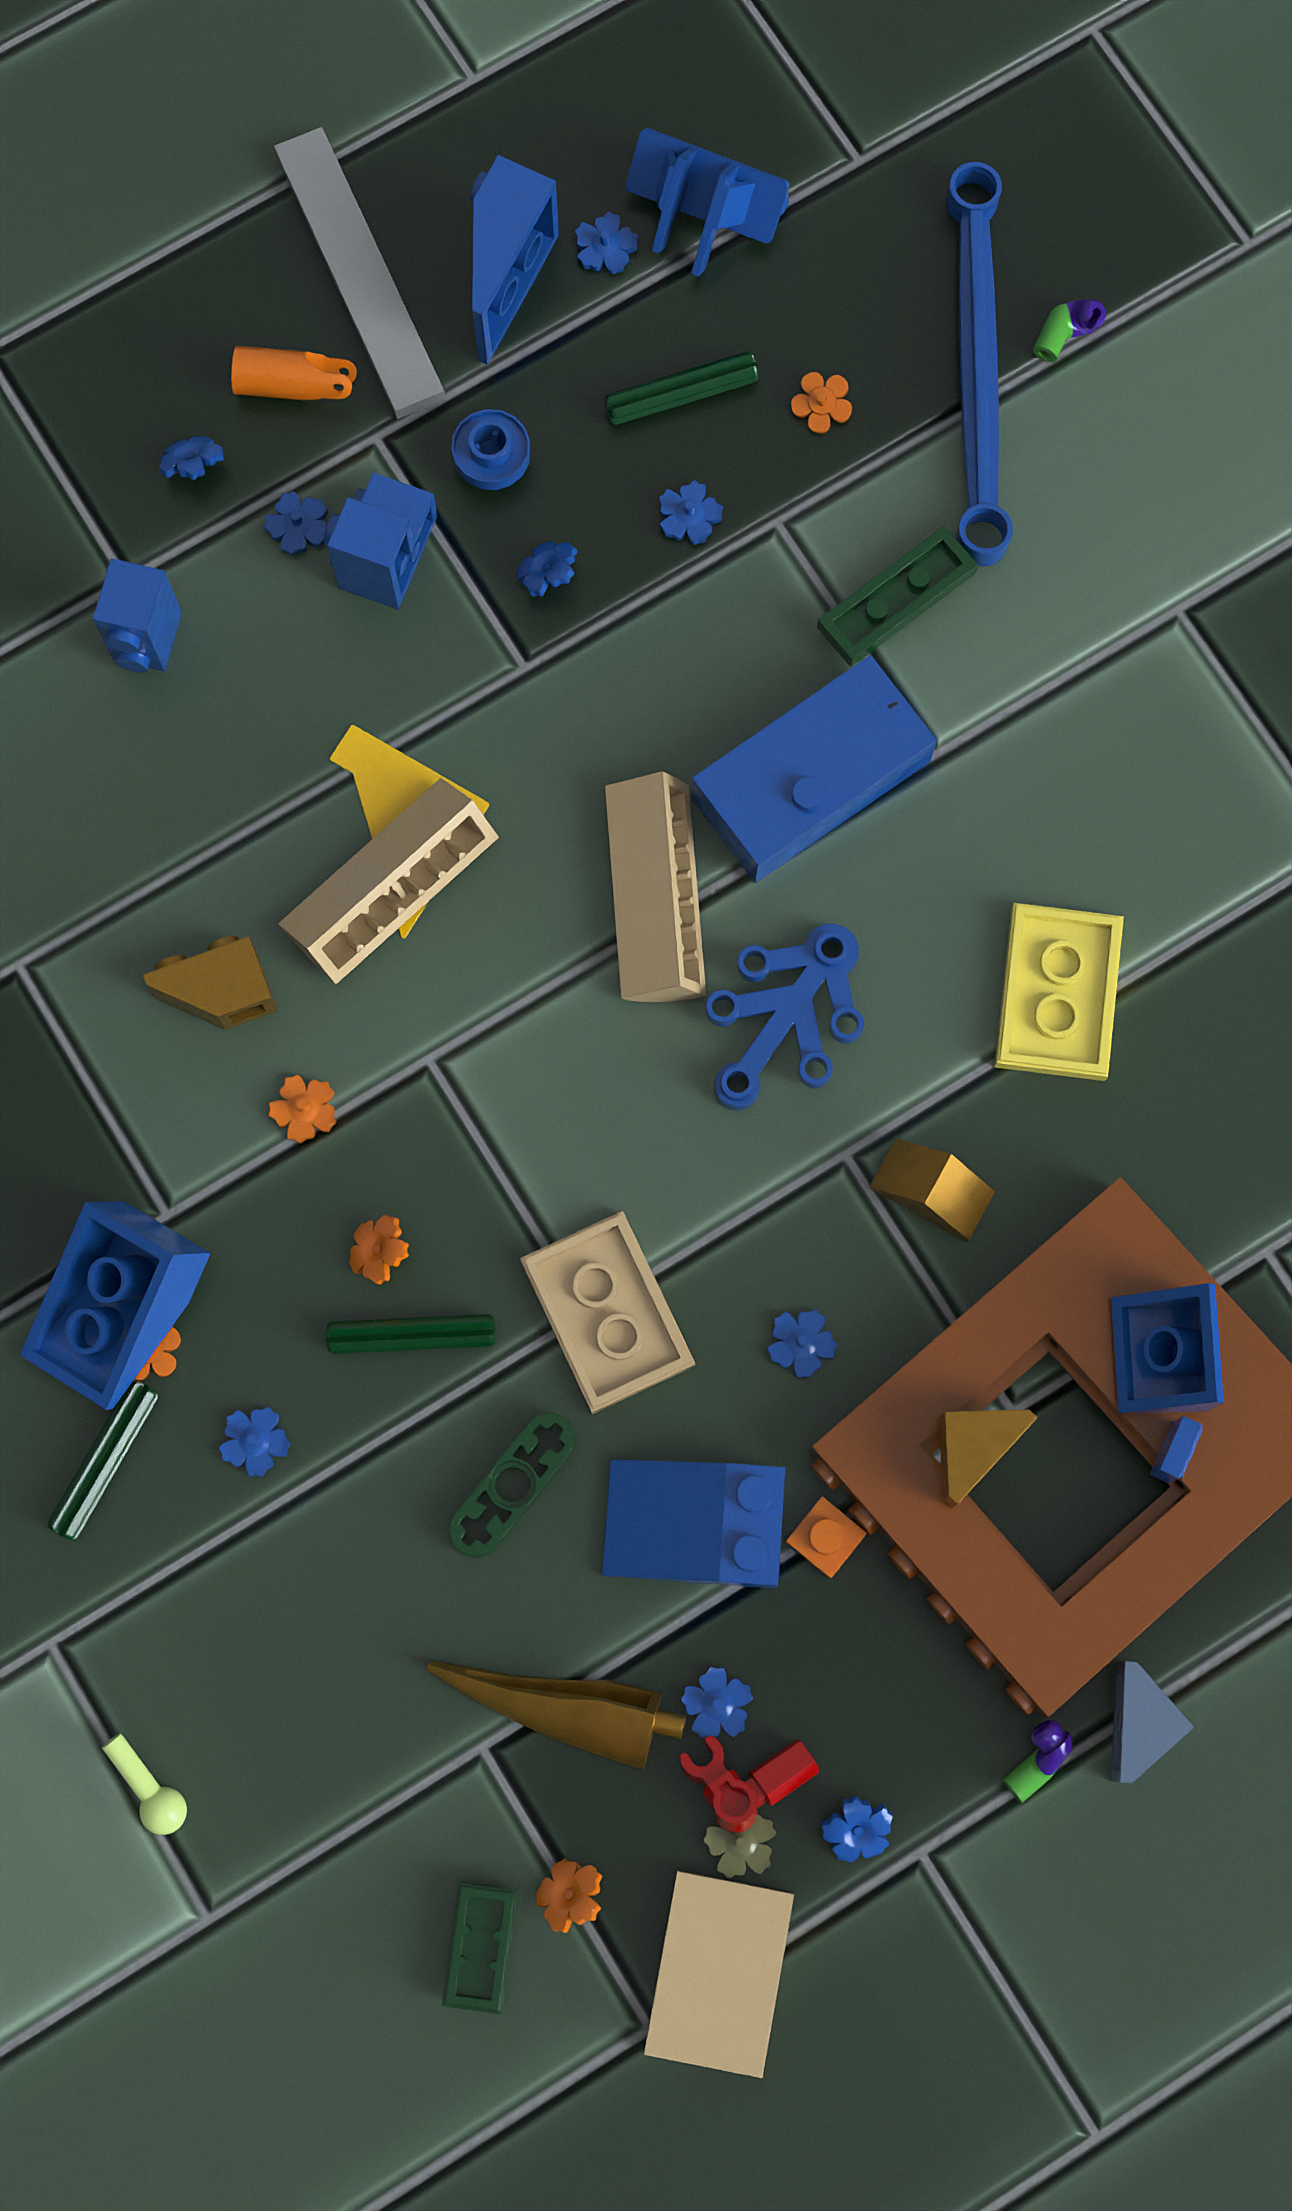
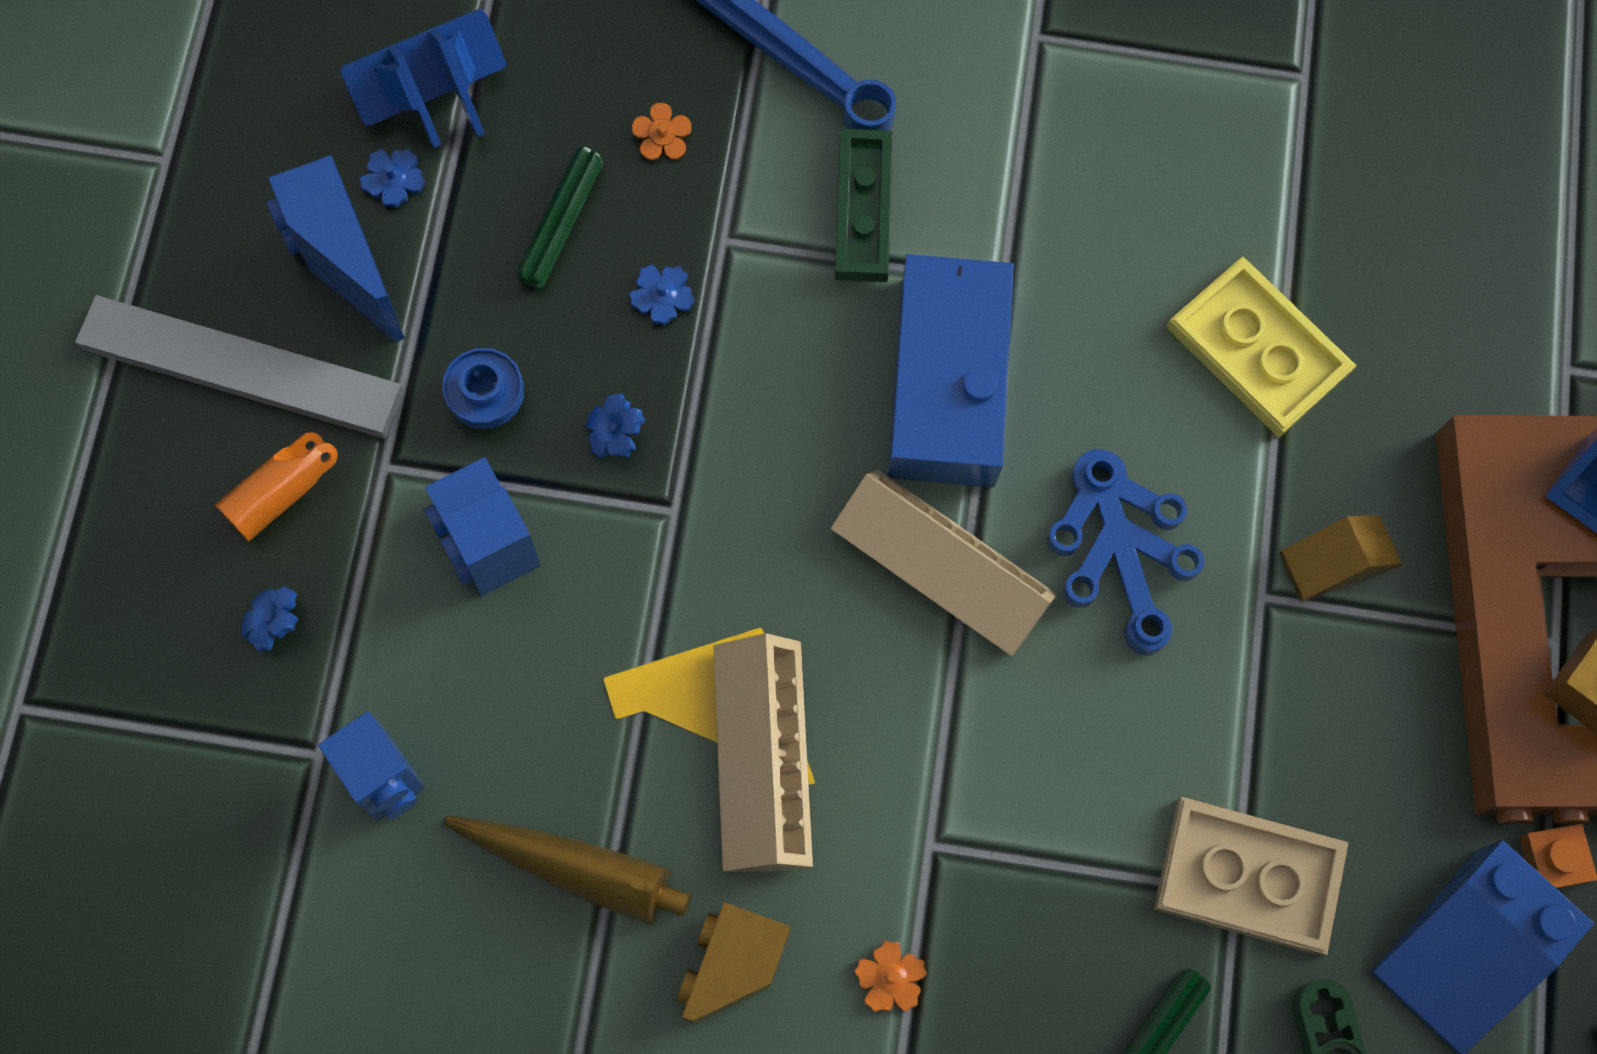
camera: 55 degrees left, 5 degrees down
blue plant [263,491,328,556] -> none
orange plant [349,1215,409,1285] -> none
blue plant [767,1309,838,1378] -> none
none -> pearl gold piece [445,815,691,925]

